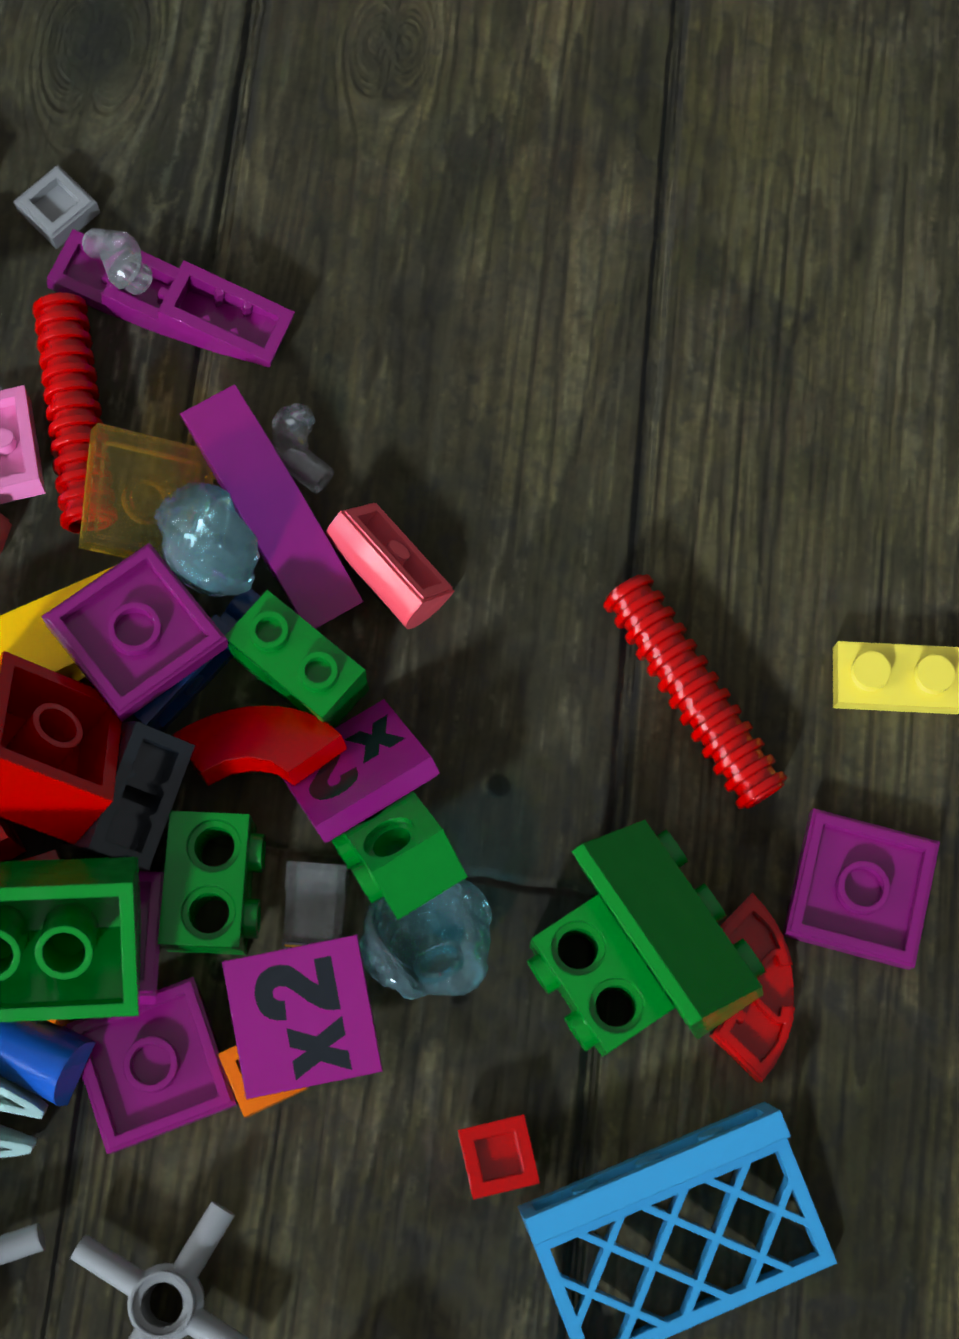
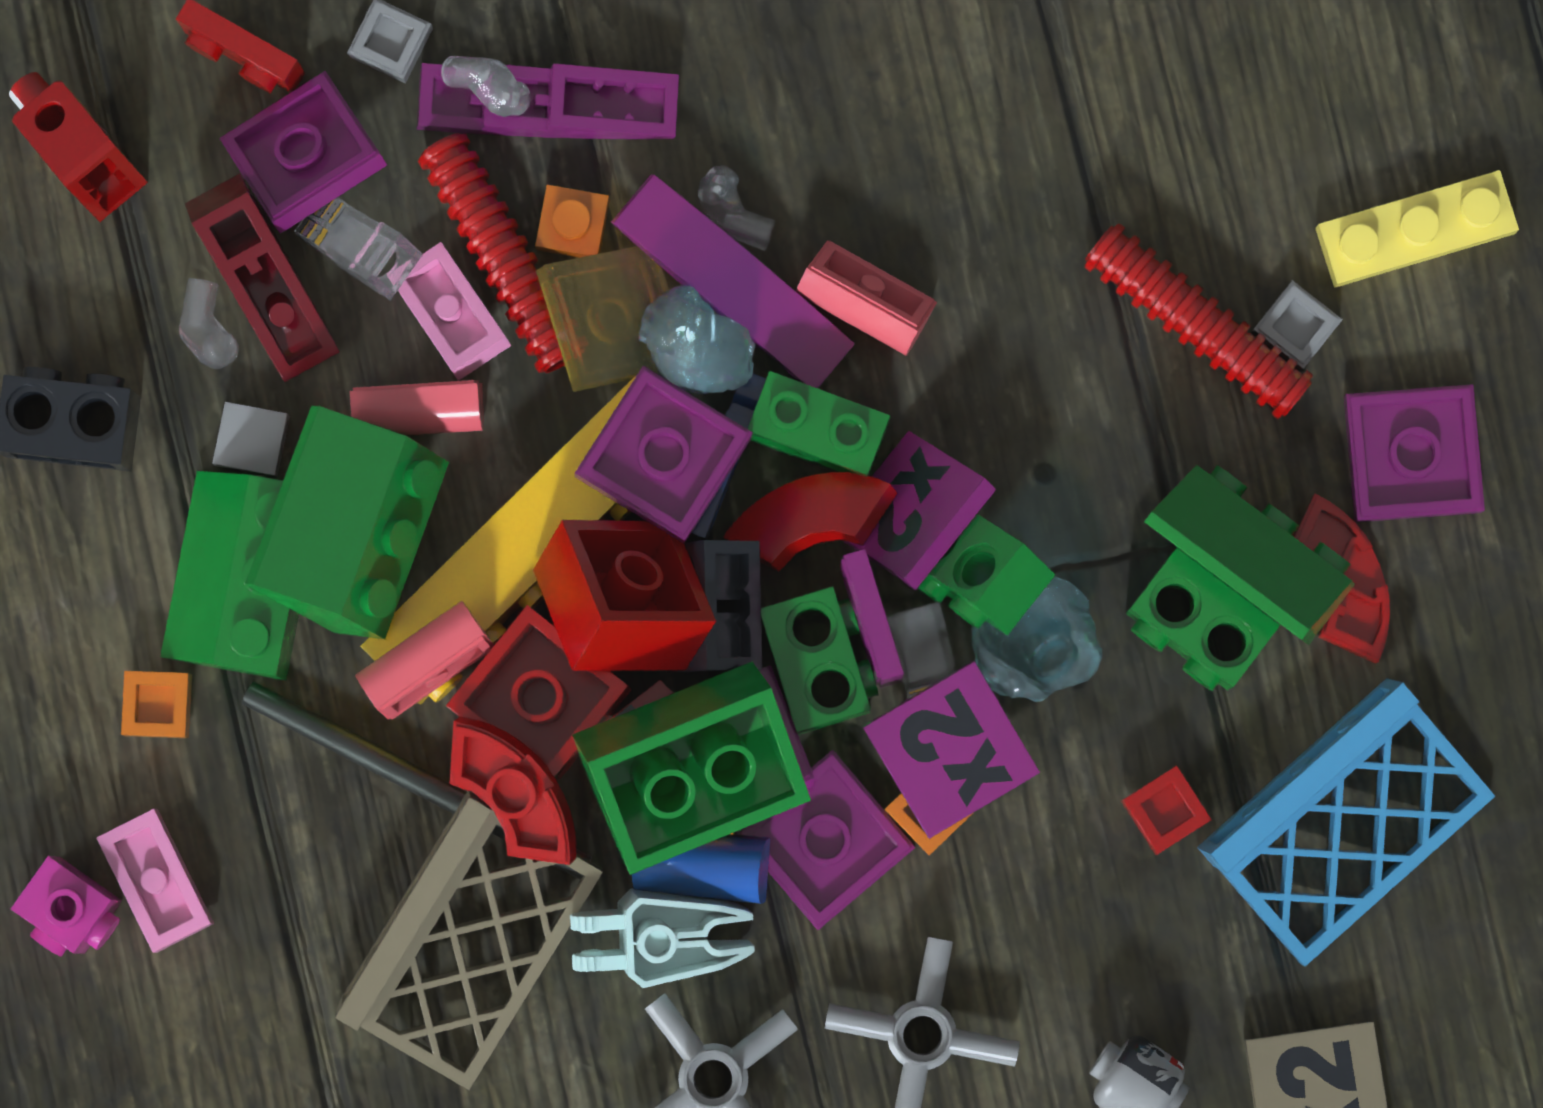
camera: 10 degrees left, 10 degrees up
none -> orange plate [535,185,610,261]
none -> magenta tile [840,549,904,688]
none -> light grey tile [1251,280,1343,371]

